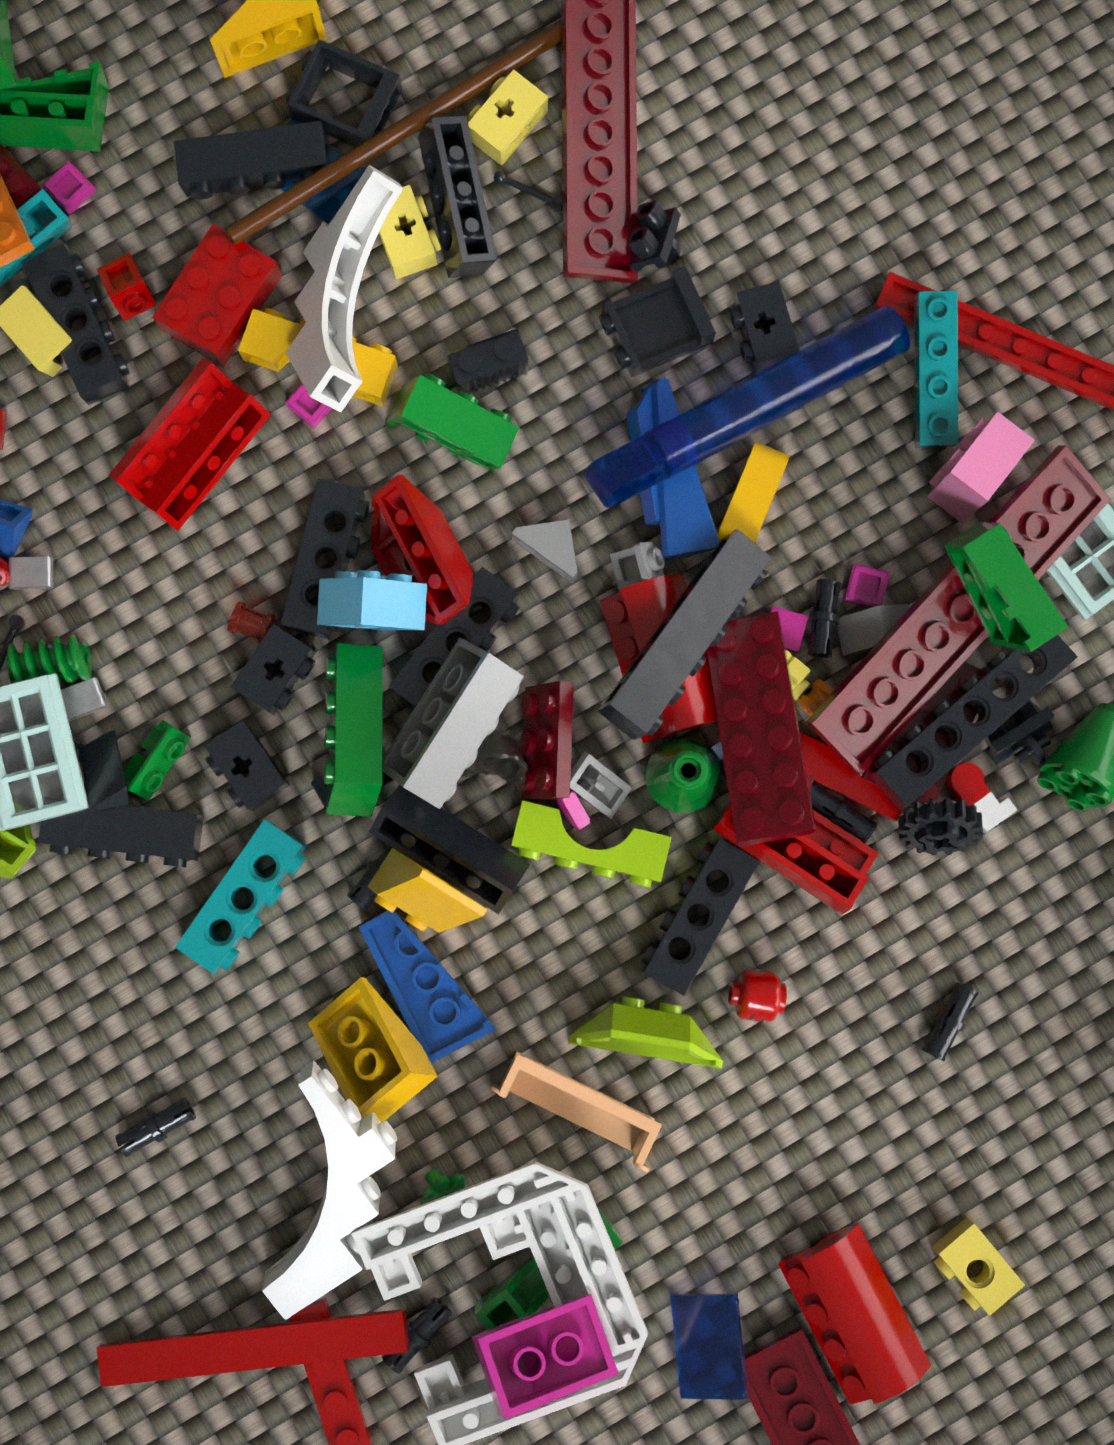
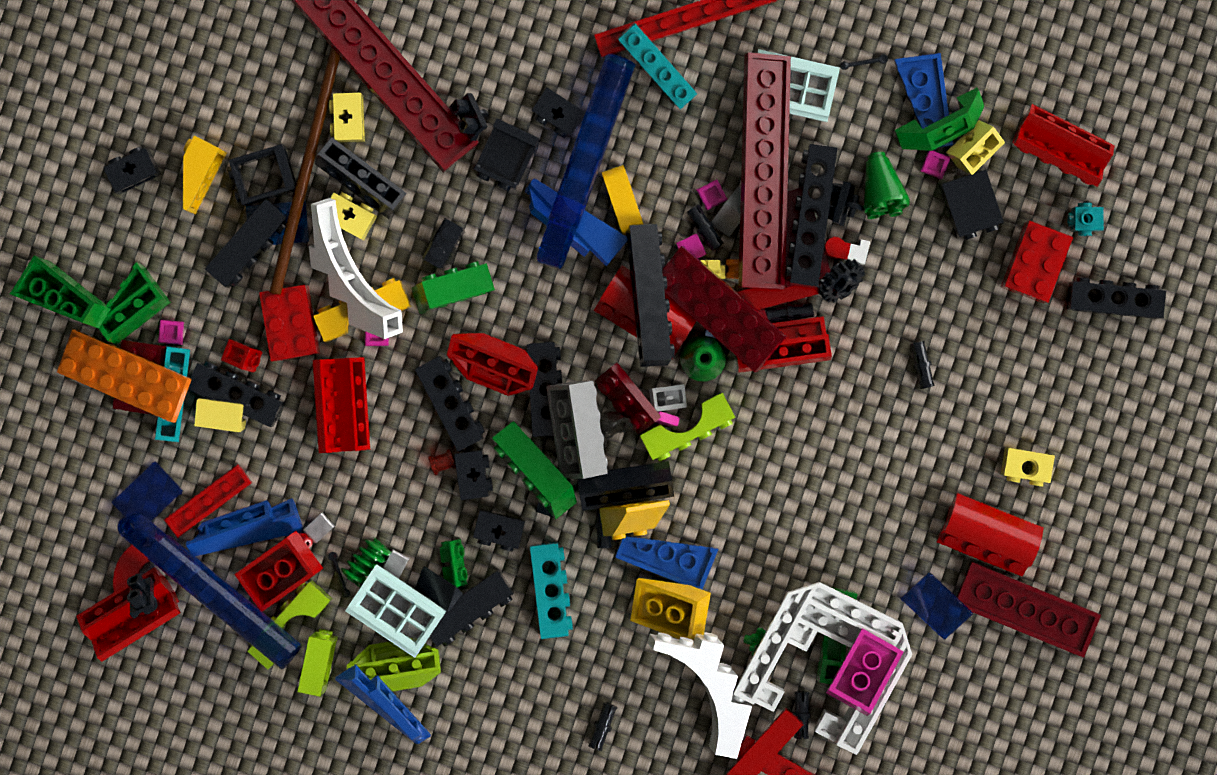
camera: 40 degrees left, 5 degrees up
medium azure brick [317,570,427,630] -> none
light nougat piece [491,1052,662,1172] -> none
black hinge [493,170,563,212] -> none
light grey slope [512,519,578,584] -> none
lime wedge [568,996,723,1069] -> none
light grey bracket [610,542,664,591] -> none
black brick [640,838,760,996] -> none
red head [728,970,787,1022] -> none
bright pink brick [927,411,1035,524] -> none
green wedge [944,522,1068,652] -> none

